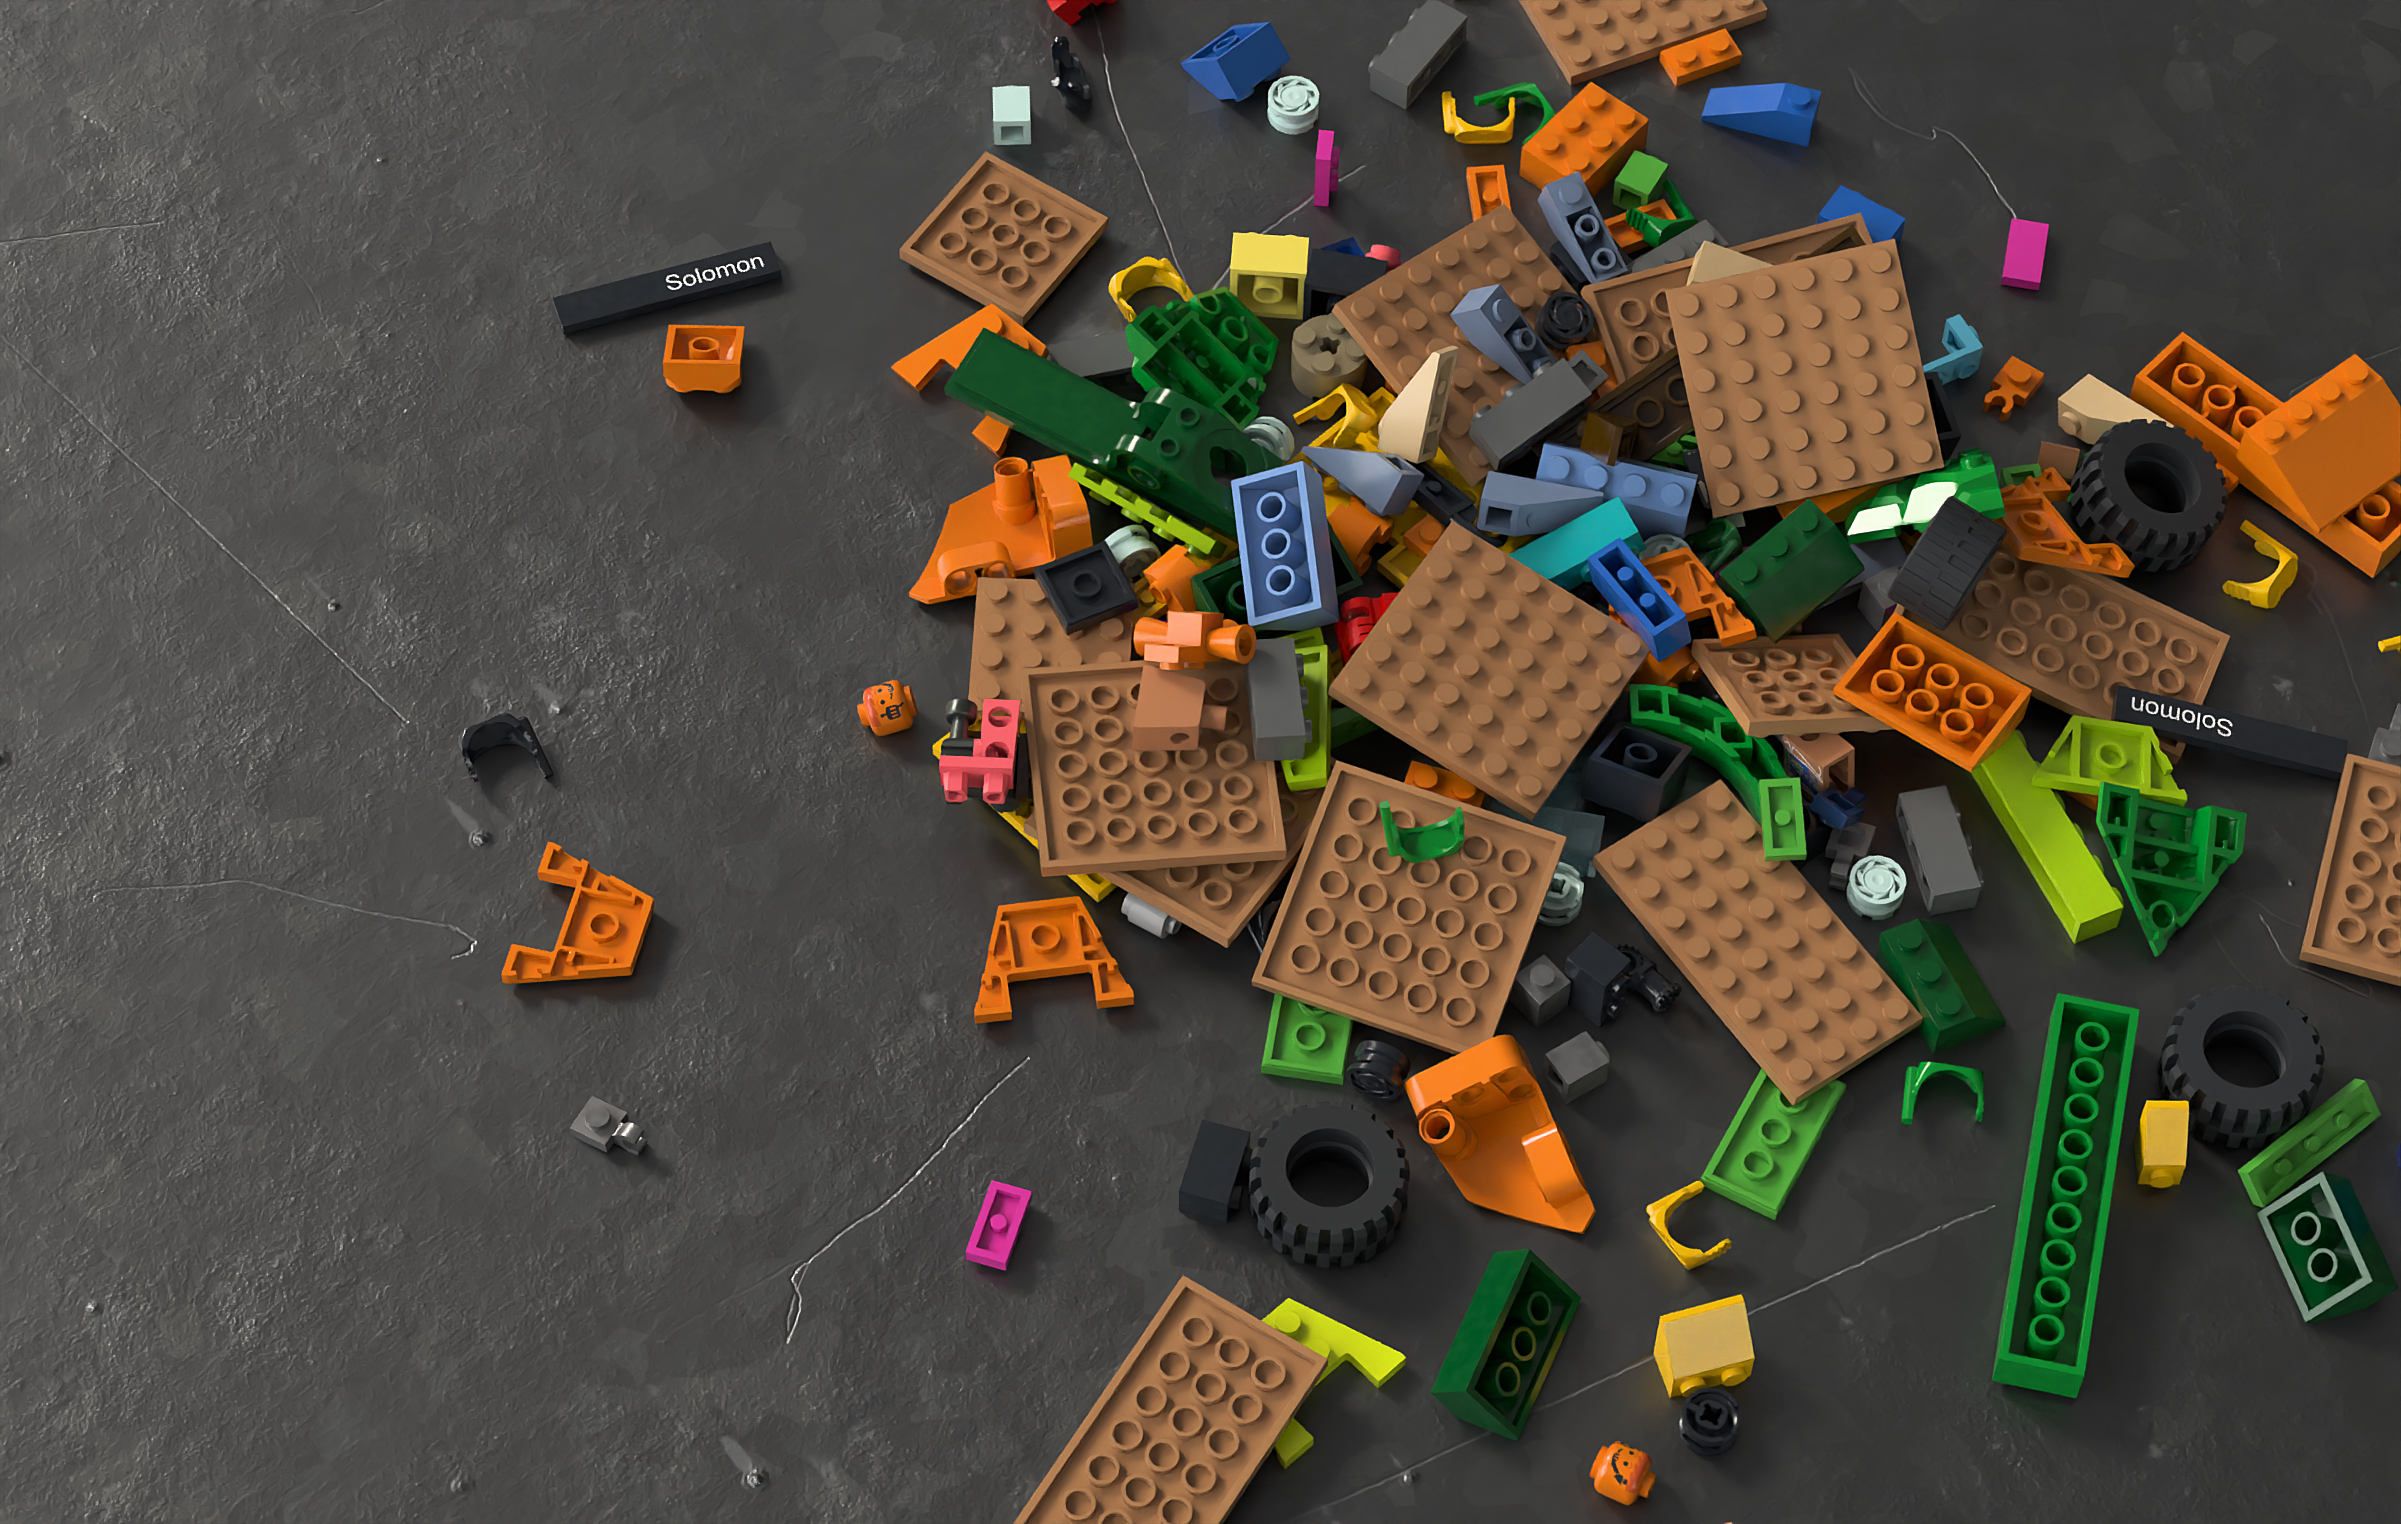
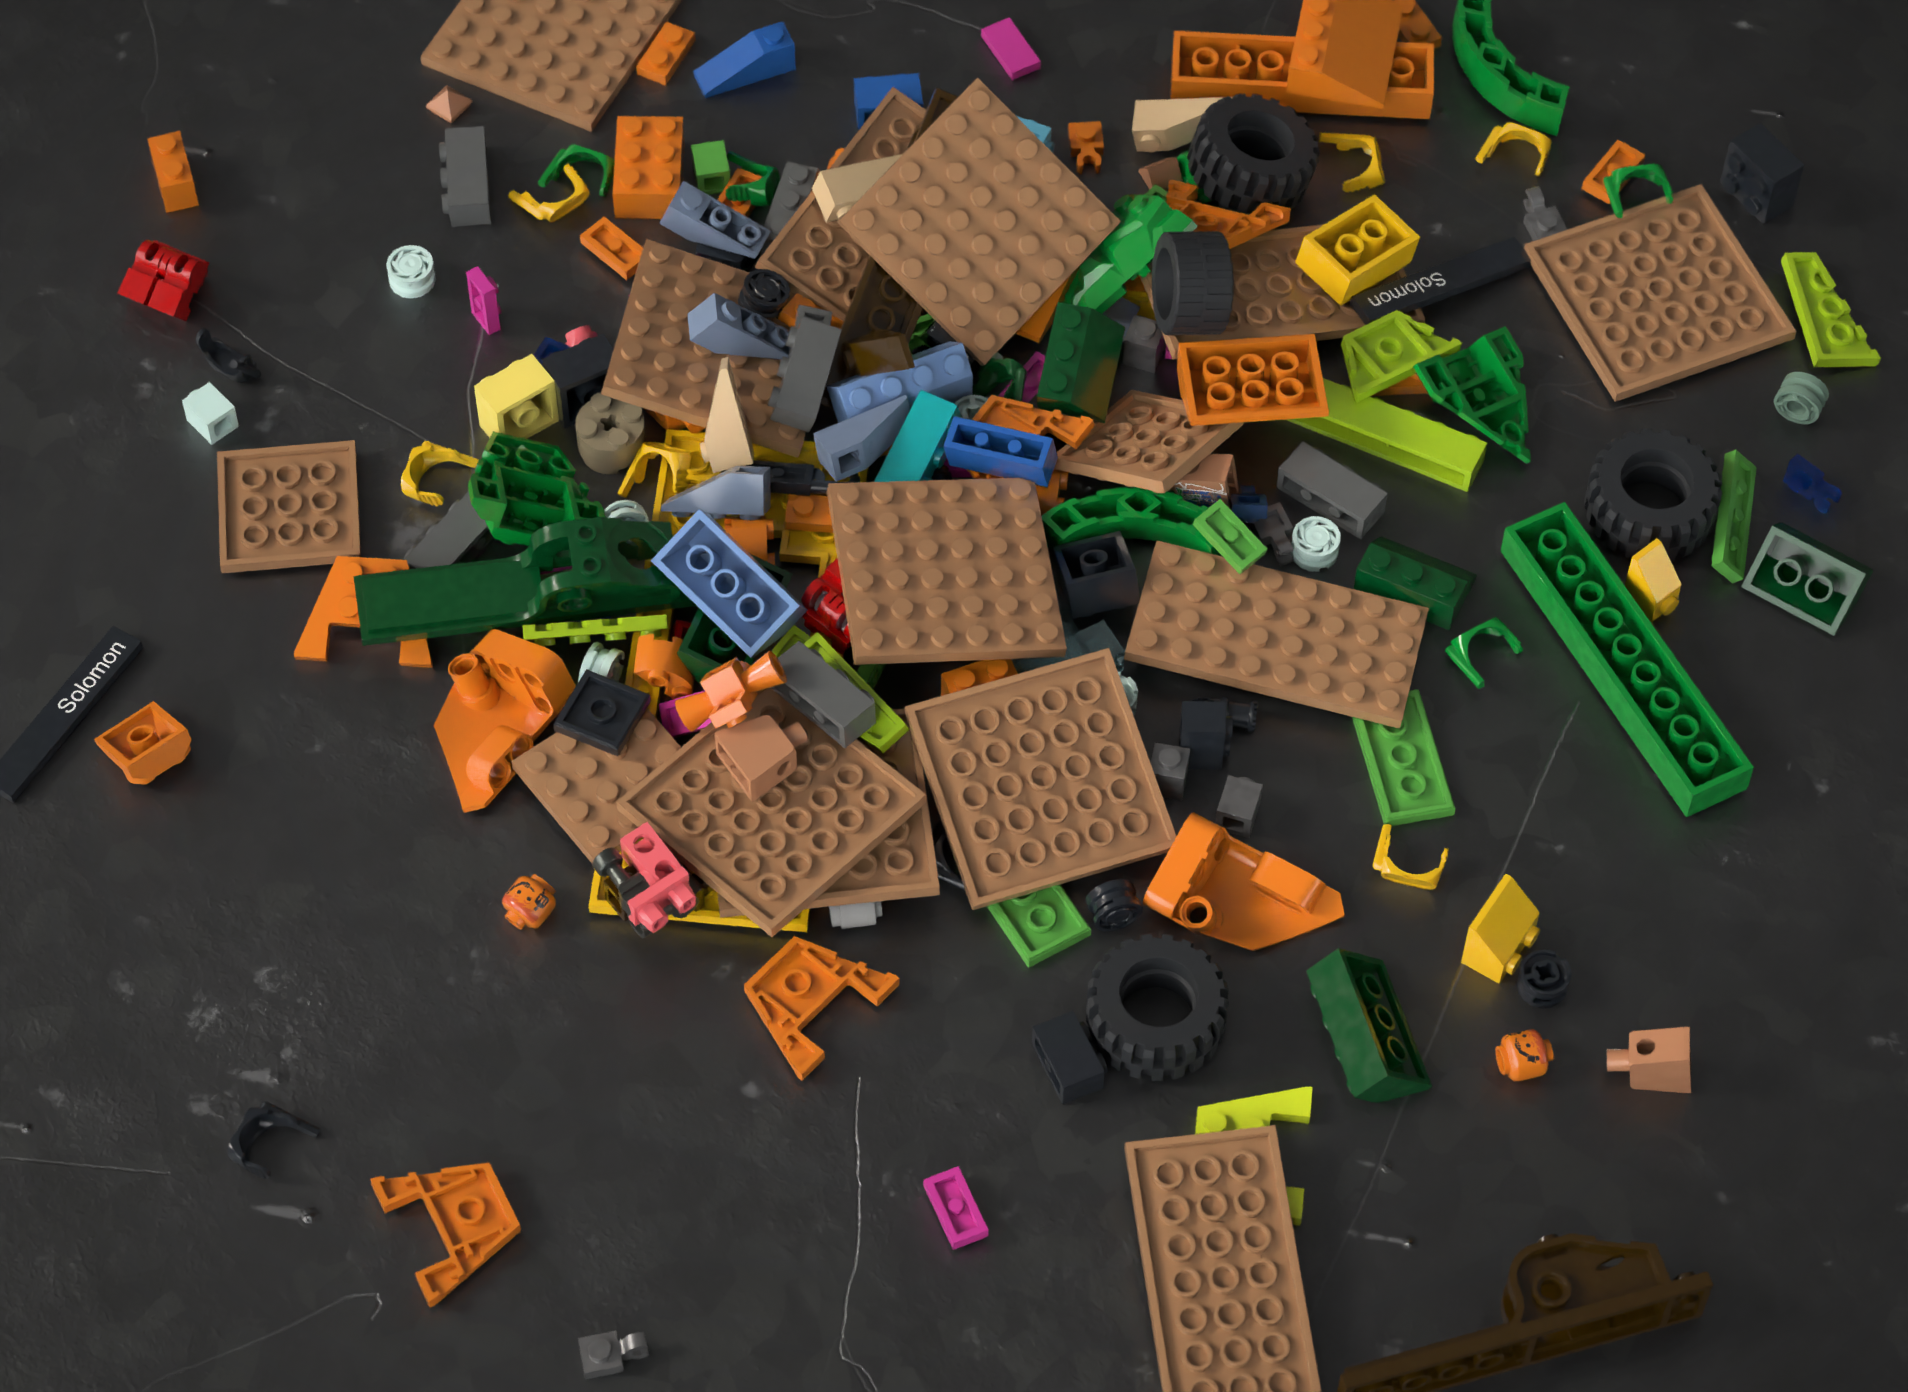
camera: 40 degrees left, 0 degrees up
blue slope [1181,22,1291,101] -> none
green helmet [1379,800,1465,863] -> none
none -> yellow brick [1295,194,1420,306]

